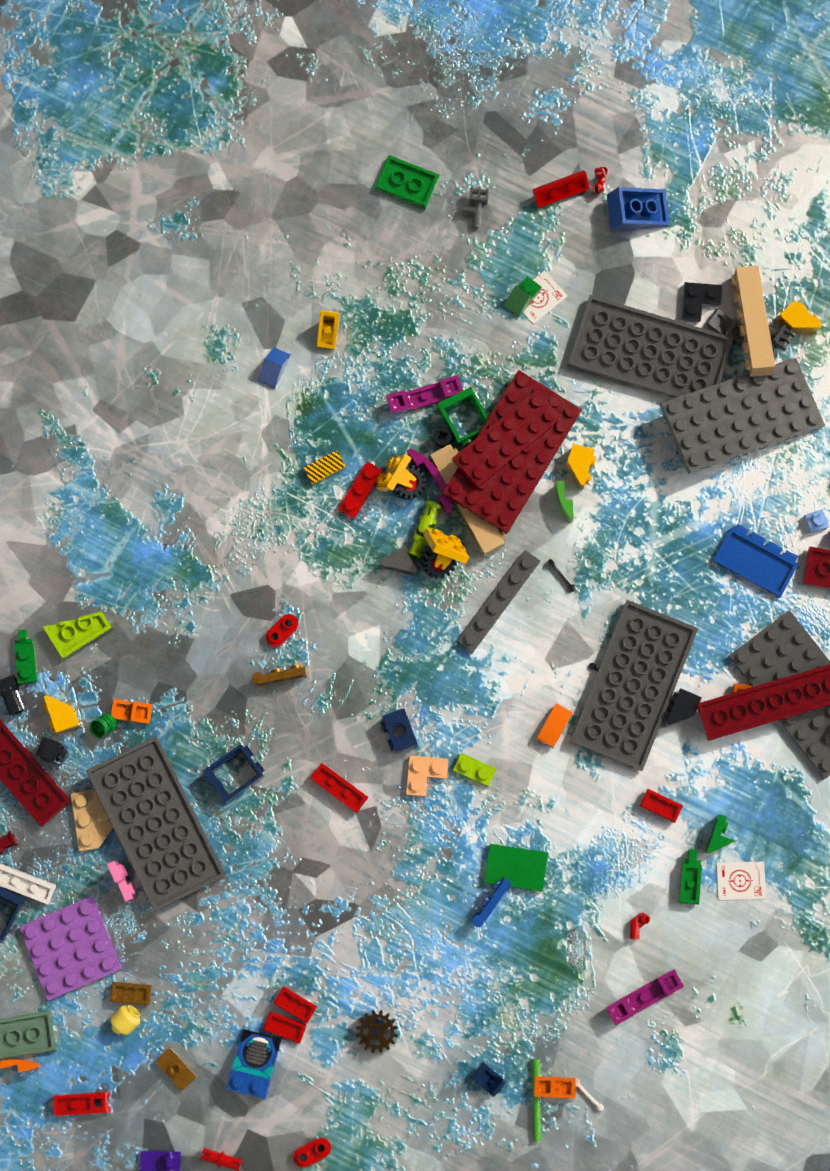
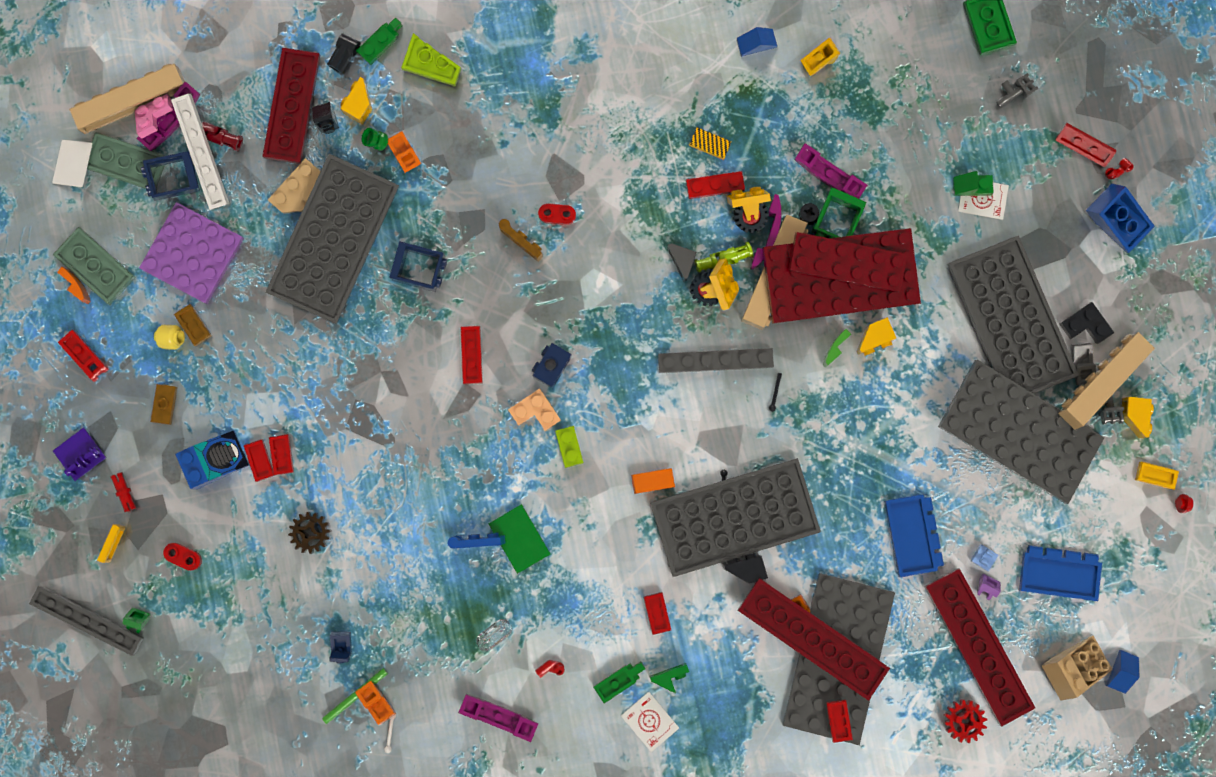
camera: 50 degrees right, 5 degrees up
bright pink plate [107,861,136,902] -> none

